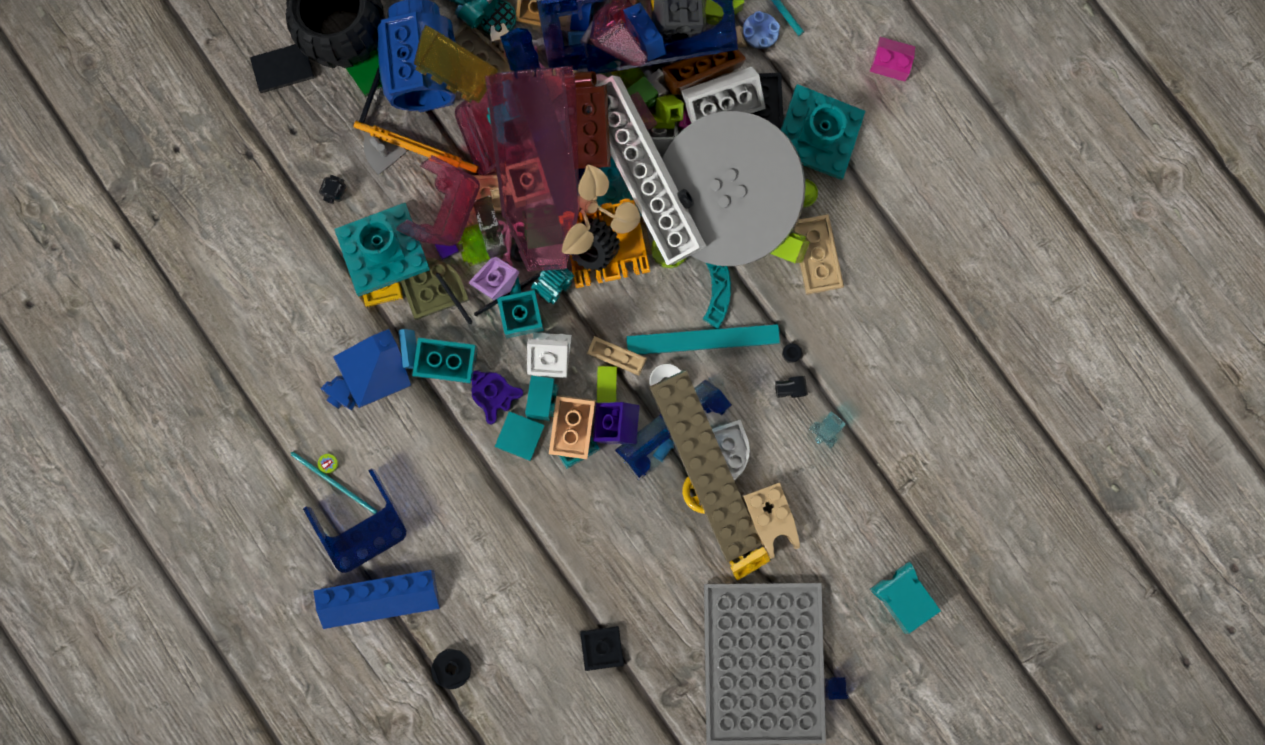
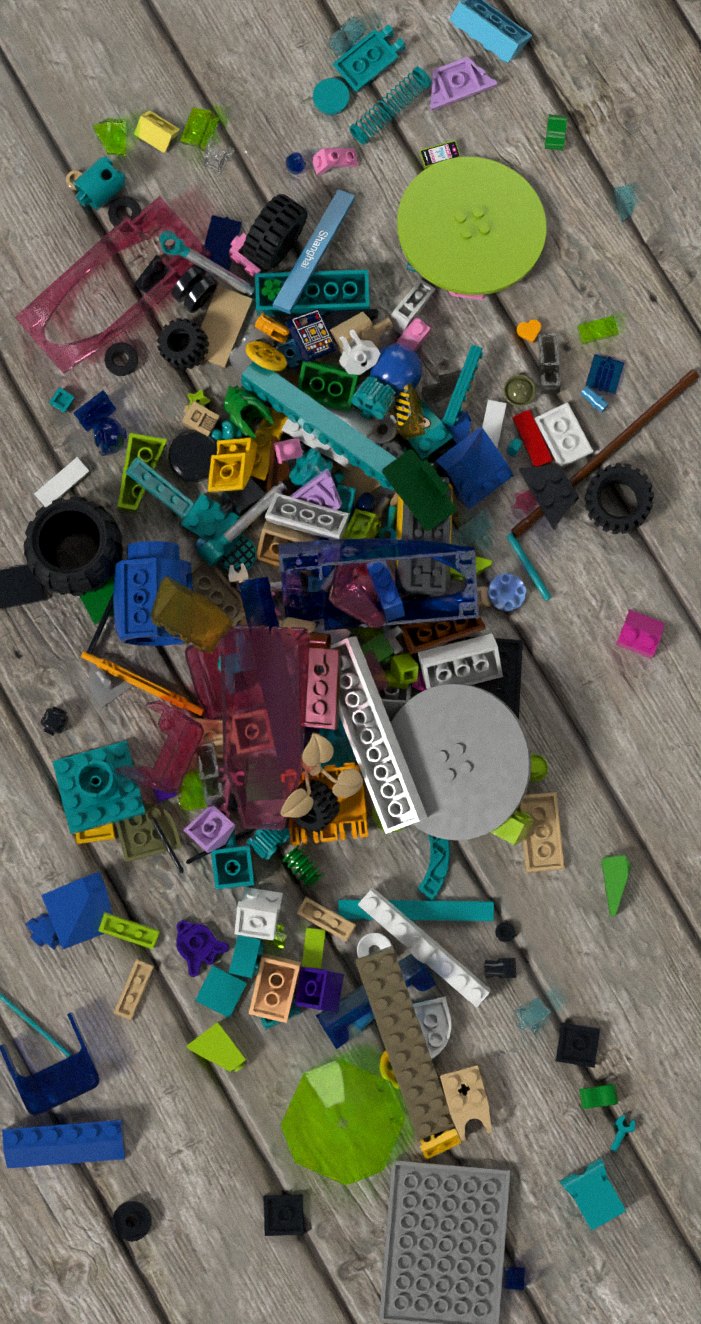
camera: 10 degrees right, 0 degrees up
lime tile [318,454,338,473] -> none
dark azure tile [398,329,417,369] -> none
teal slope [412,338,478,383] -> none
black tile [677,189,694,209] -> none
teal piece [780,84,866,180] -> none
none -> lime tile [98,912,160,950]
none -> tan tile [114,959,155,1021]
none -> lime slope [186,1022,247,1072]
none -> clear neon green tile [265,923,287,948]
none -> clear neon green windscreen [281,1058,405,1186]
none -> green piece [283,845,325,887]
none -> white hinge [358,887,491,1007]
none -> black plate [555,1022,600,1068]
none -> green axle [579,1084,619,1109]
none -> bright green slope [601,855,631,917]
none -> teal bar [610,1115,635,1152]

